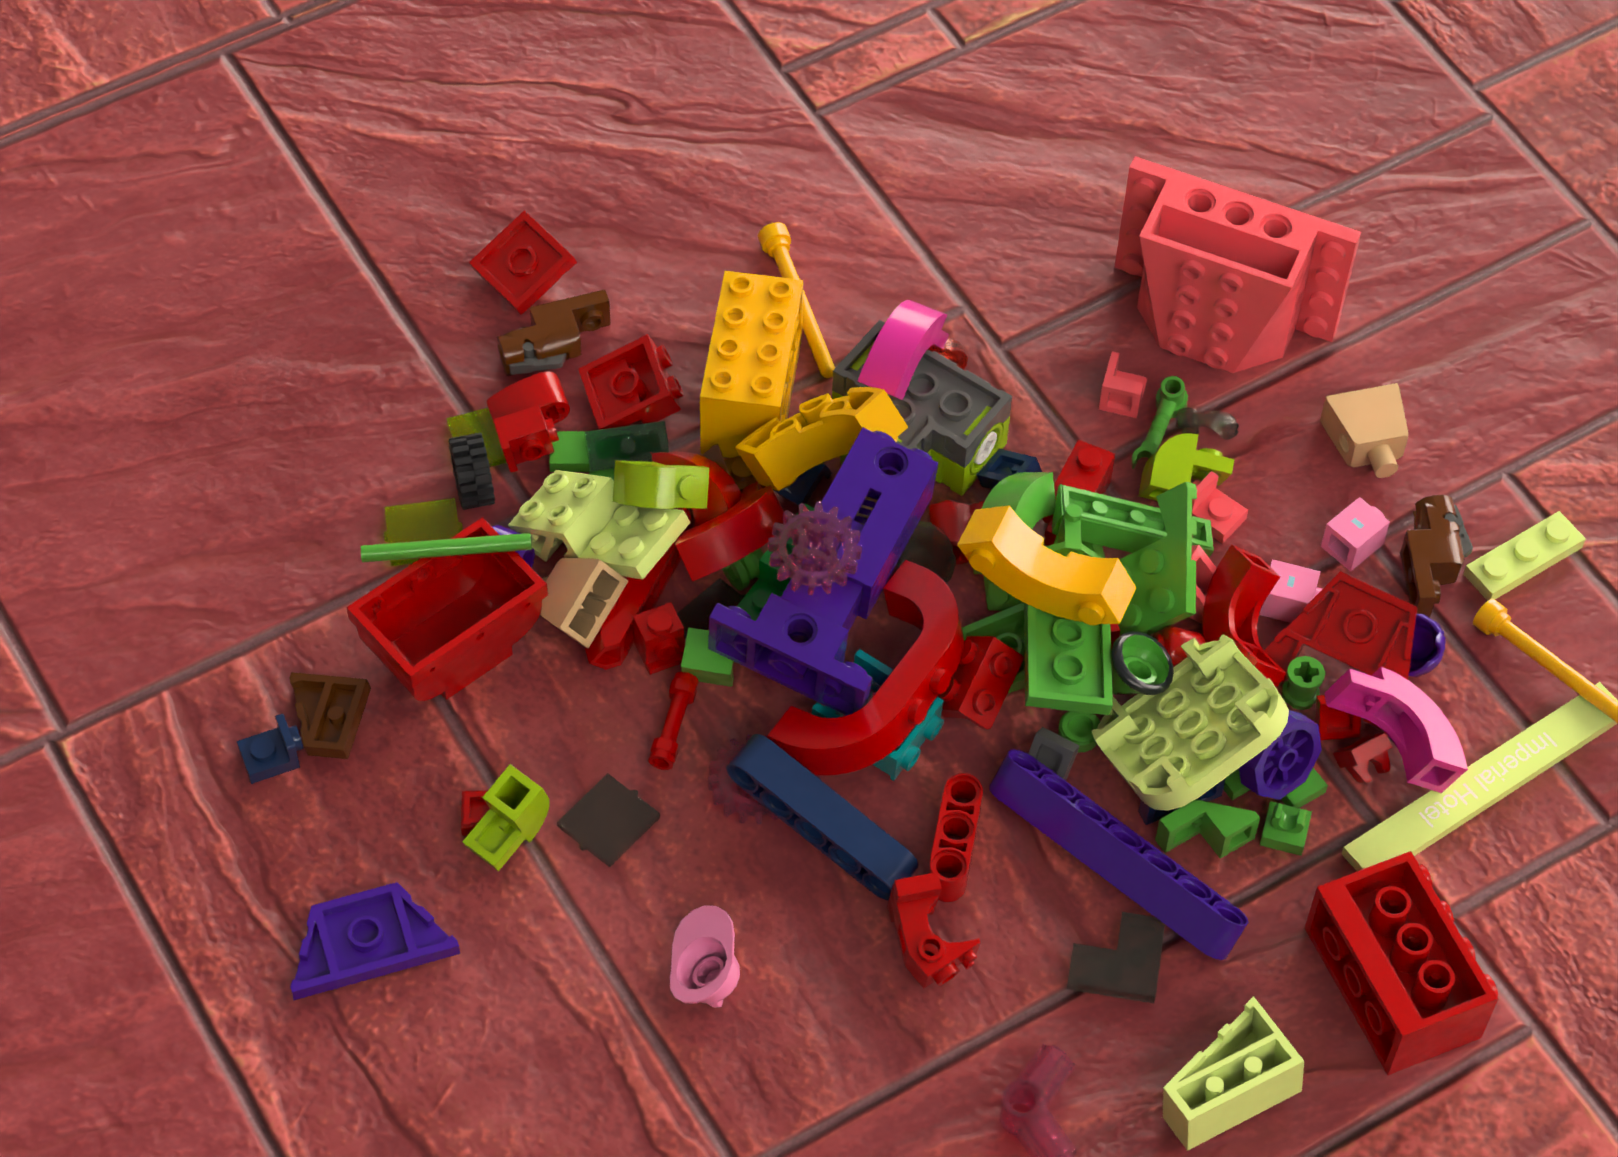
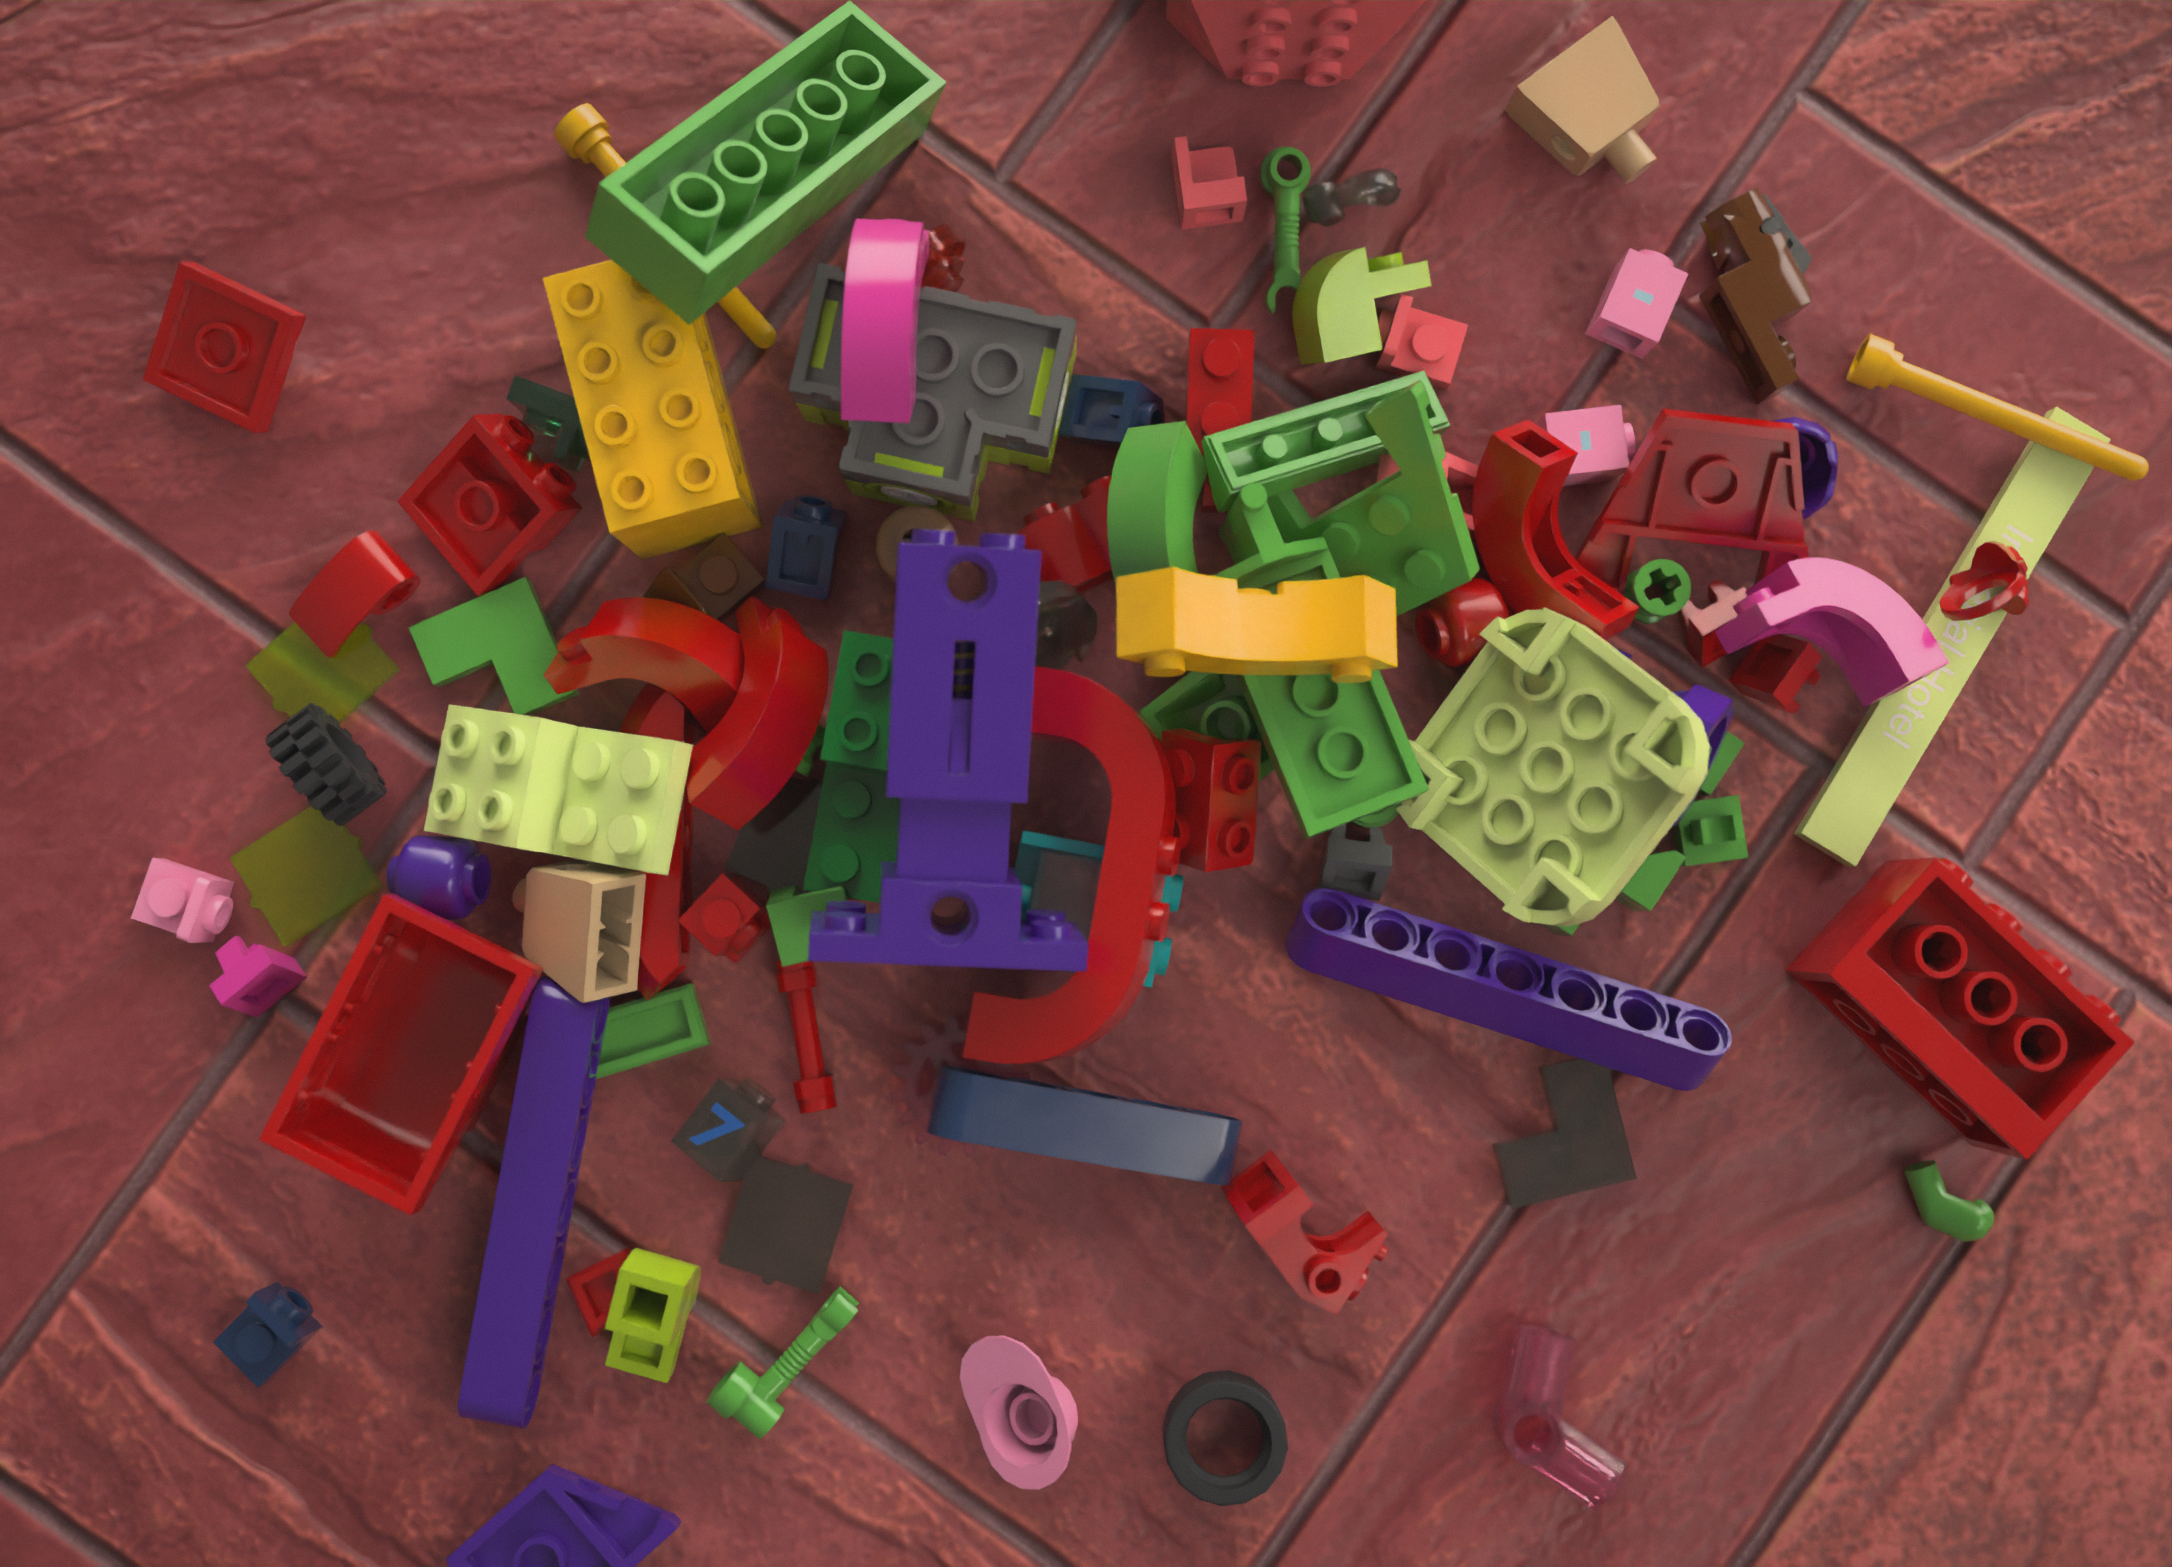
camera: 25 degrees left, 30 degrees up
reddish brown wing [289,672,371,759] -> none
bright green bar [361,533,532,562] -> none
red brick [493,405,559,473] -> none
reddish brown plate [497,289,611,376] -> none
clear green slope [584,421,669,472] -> none
lime brick [613,460,709,509] -> none
yellow brick [735,387,908,491] -> none
clear pink gear [768,502,862,596] -> none
red beam [929,773,983,902] -> none
bright green hat [1111,631,1174,695] -> none
yellowish green wedge [1163,996,1304,1151] -> none
yellowish green plate [1463,511,1586,601] -> none
none -> bright pink bracket [131,858,235,943]
none -> dark pink tile [209,935,307,1018]
none -> dark purple beam [458,976,610,1429]
none -> clear green bracket [506,375,590,473]
none -> bright green brick [585,1,947,325]
none -> bright green tile [589,983,712,1079]
none -> clear smoke brick [671,1077,786,1182]
none -> bright green brick [705,1286,859,1439]
none -> black tyre [1162,1370,1288,1506]
none -> bright green arm [1904,1160,1994,1241]
none -> red piece [1939,541,2029,621]

